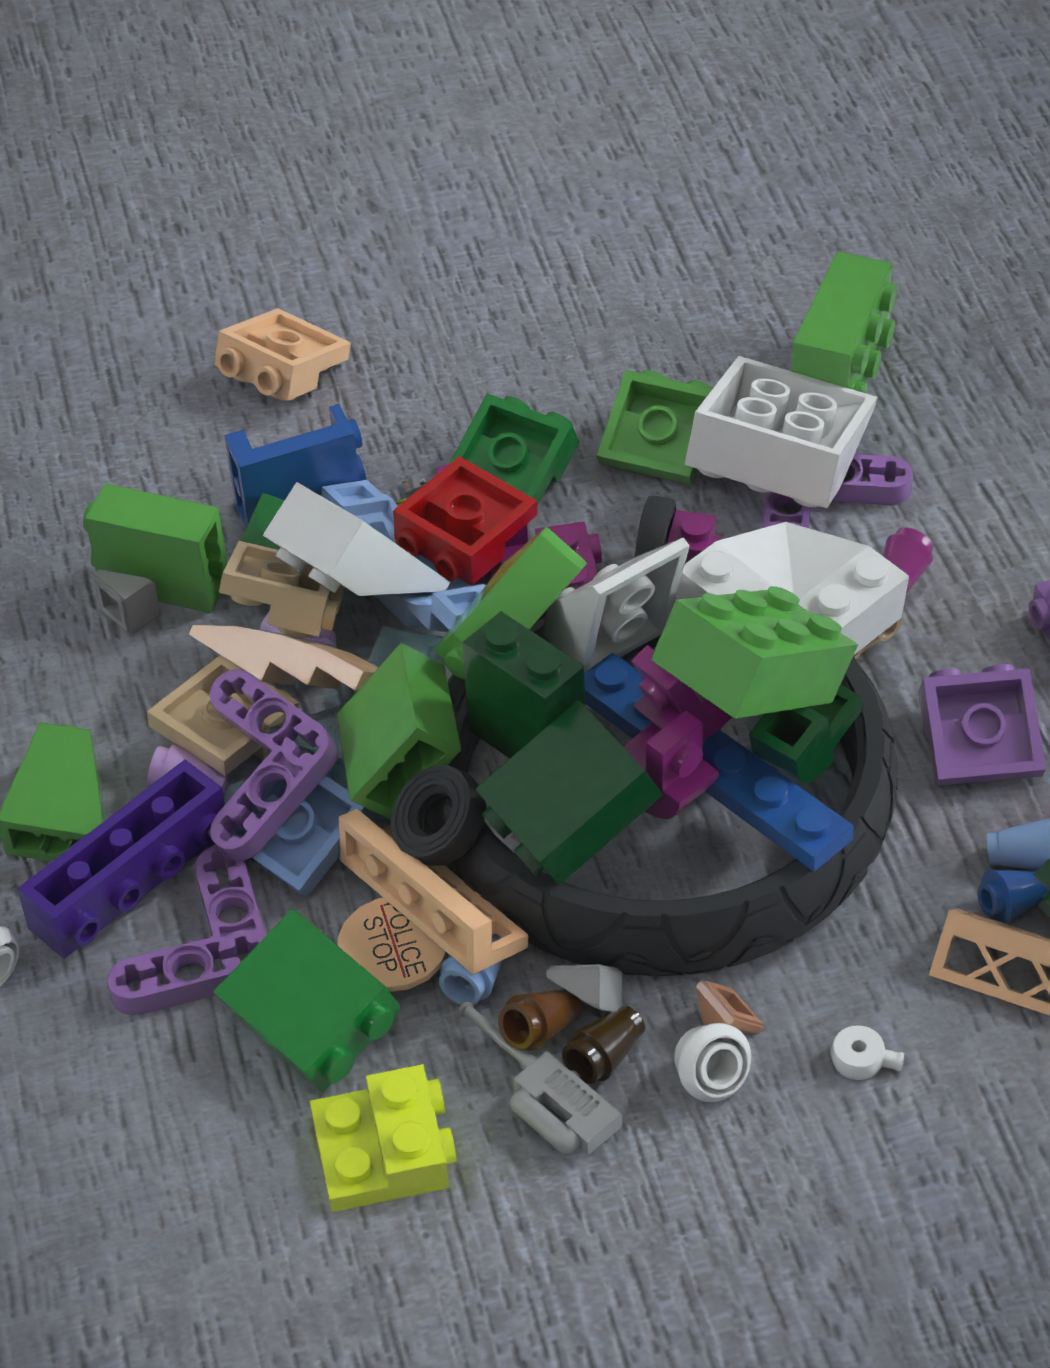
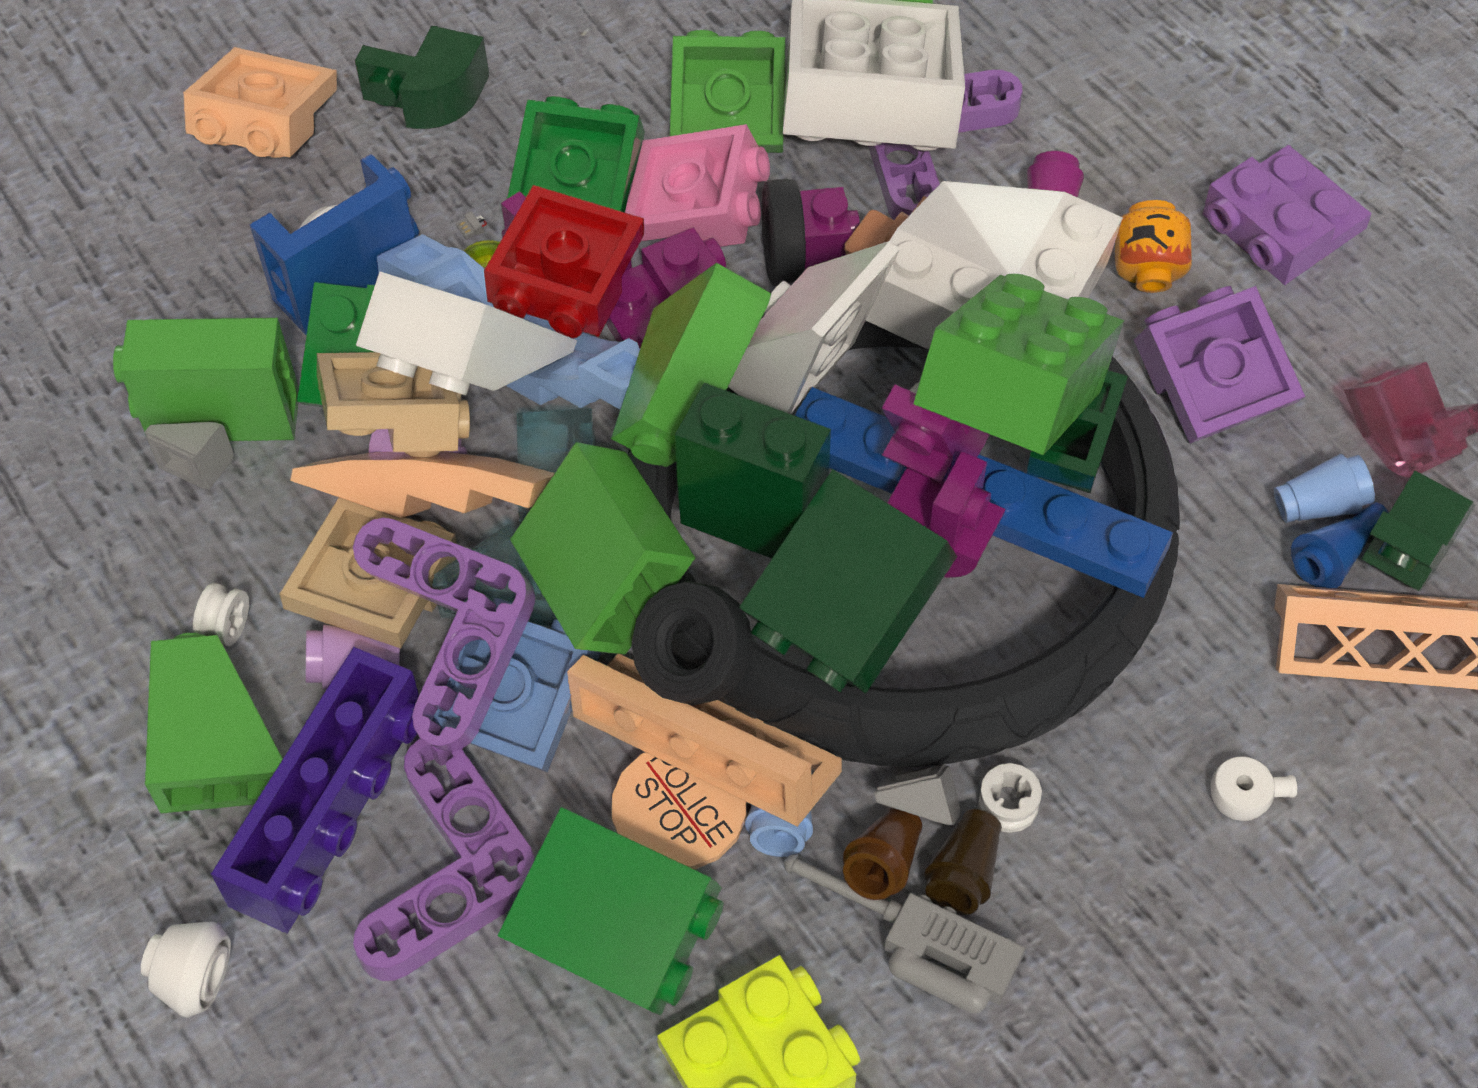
camera: 20 degrees left, 10 degrees up
white cone [674,1023,751,1102] -> none
nougat slope [696,980,764,1035] -> none
none -> white bush [193,582,249,647]
none -> dark green brick [355,25,489,129]
none -> bright pink plate [625,124,770,247]
none -> white bush [978,763,1042,833]
none -> light orange head [1115,200,1192,293]

